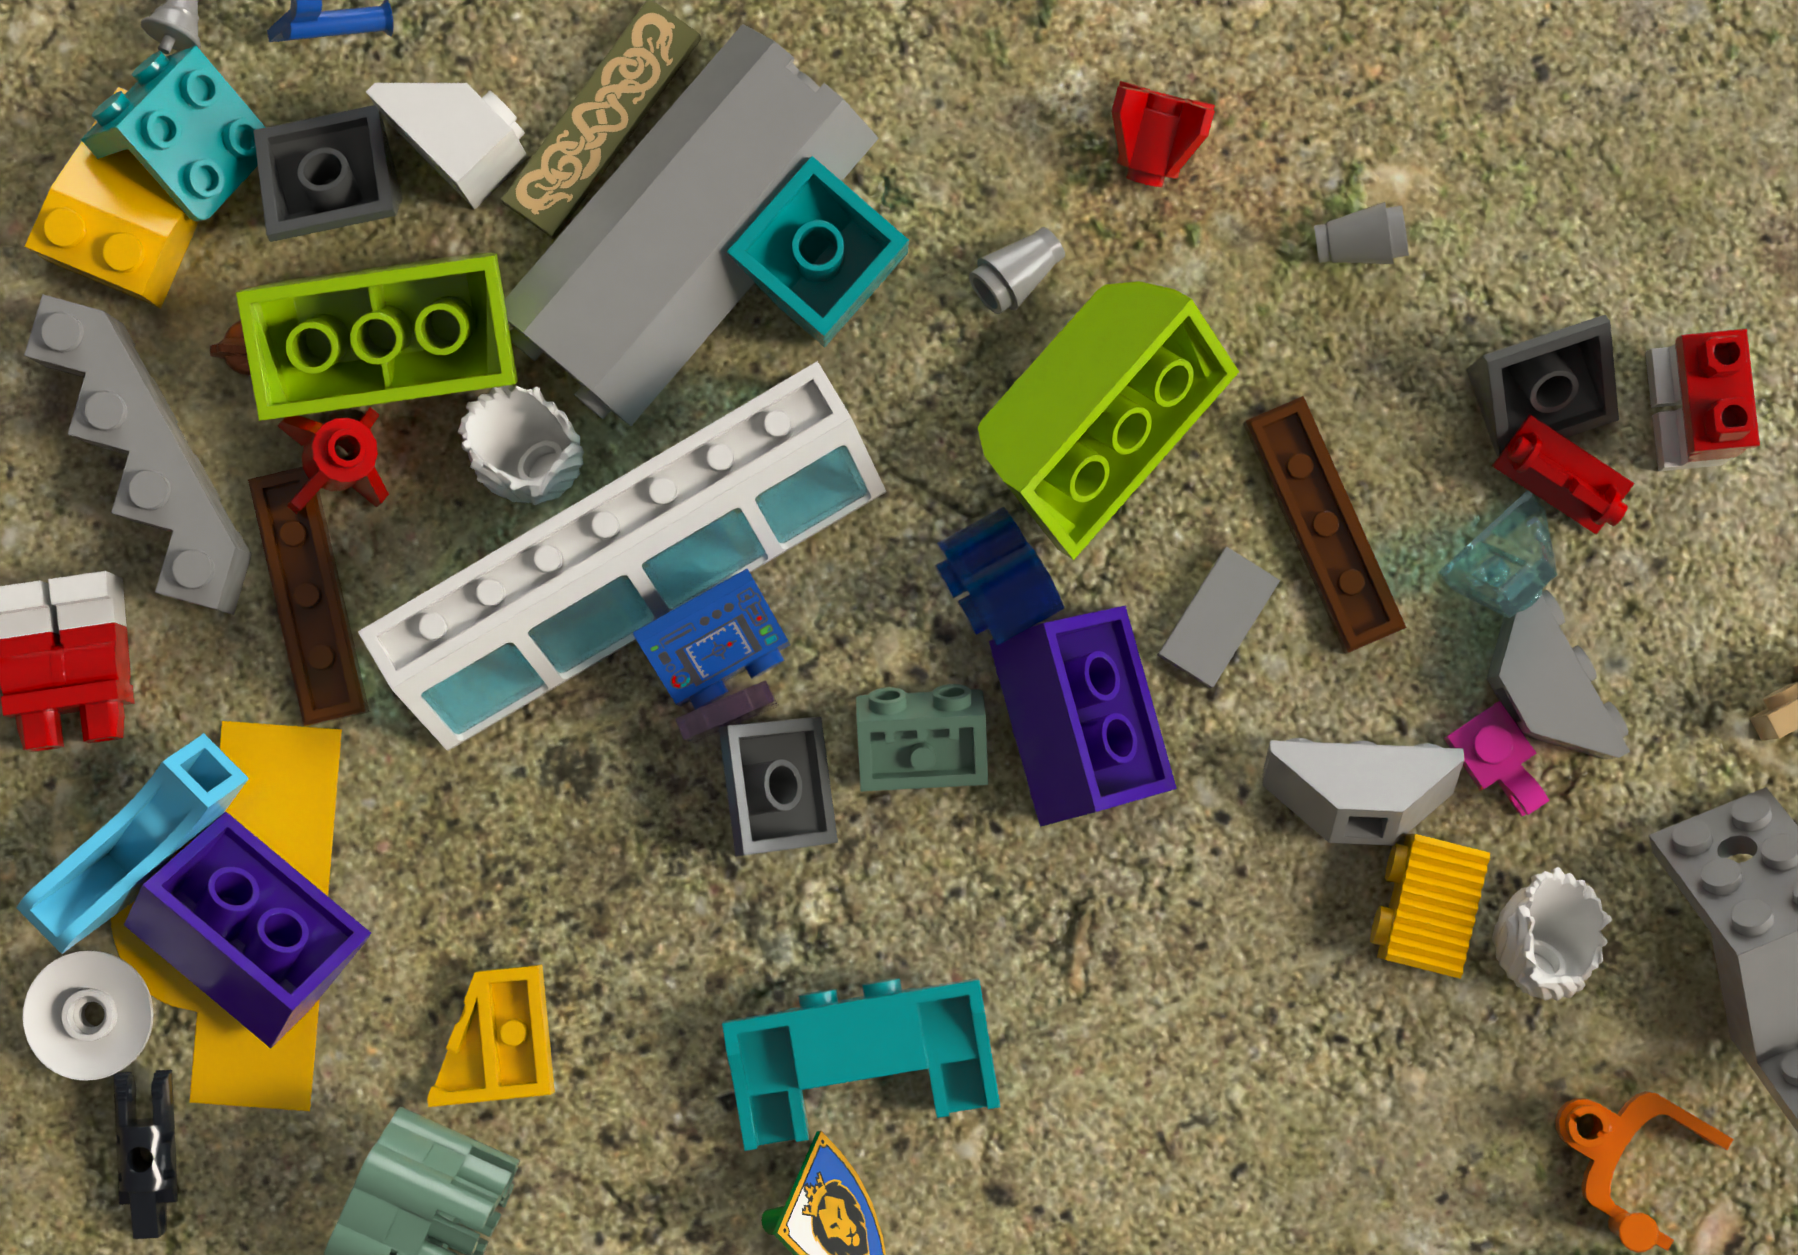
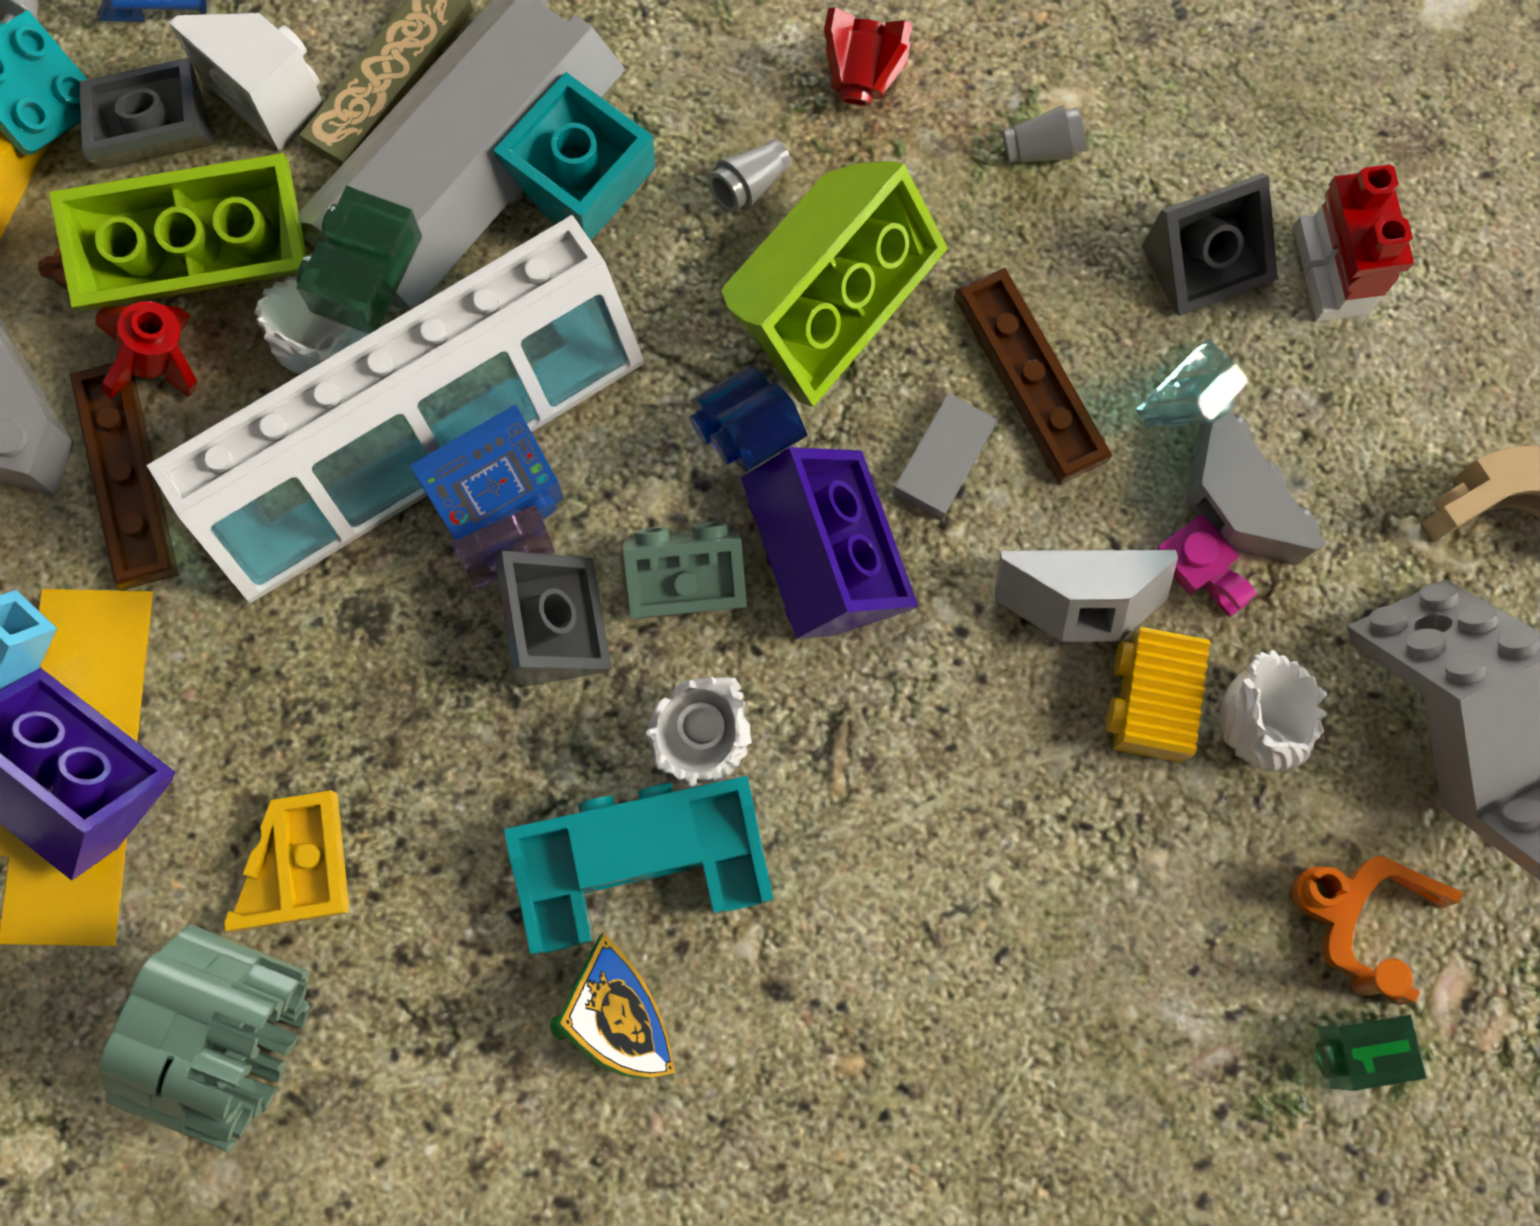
camera: 10 degrees left, 10 degrees down
red hinge [1492,414,1635,535] -> none
none -> clear green piece [296,185,423,334]
none -> white hair [646,677,752,786]

